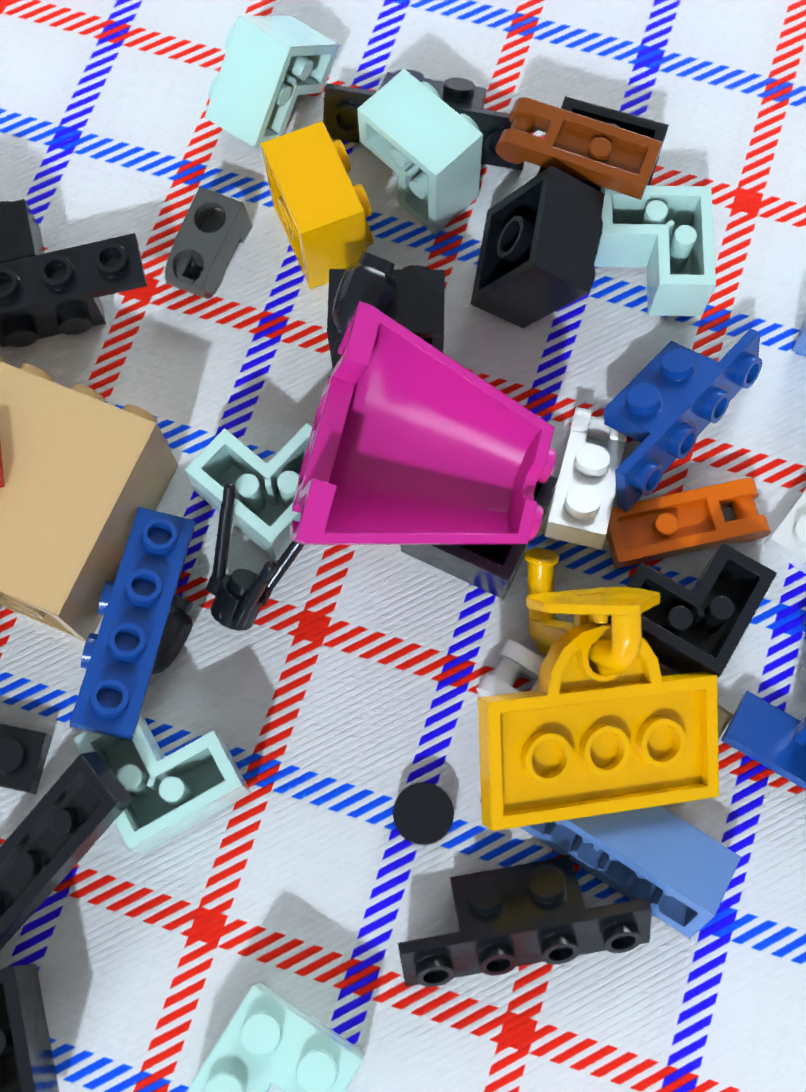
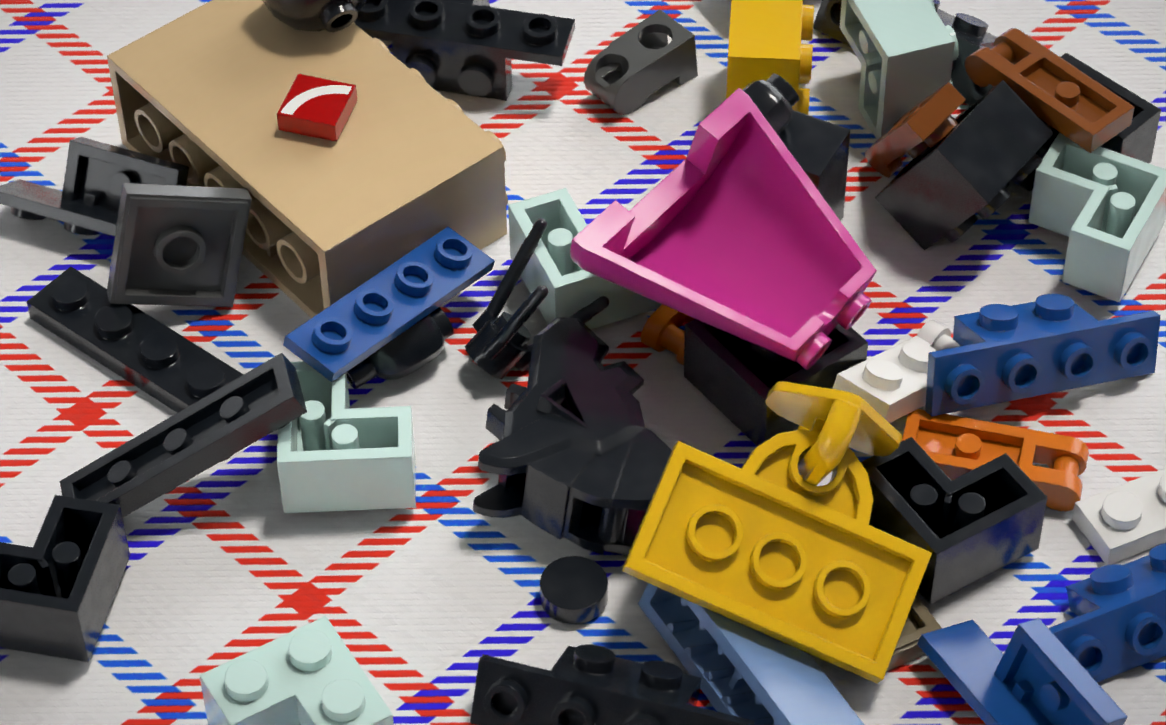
camera: 25 degrees right, 25 degrees down
none -> black animal [473,317,672,555]
none -> dark orange plate [865,82,966,178]

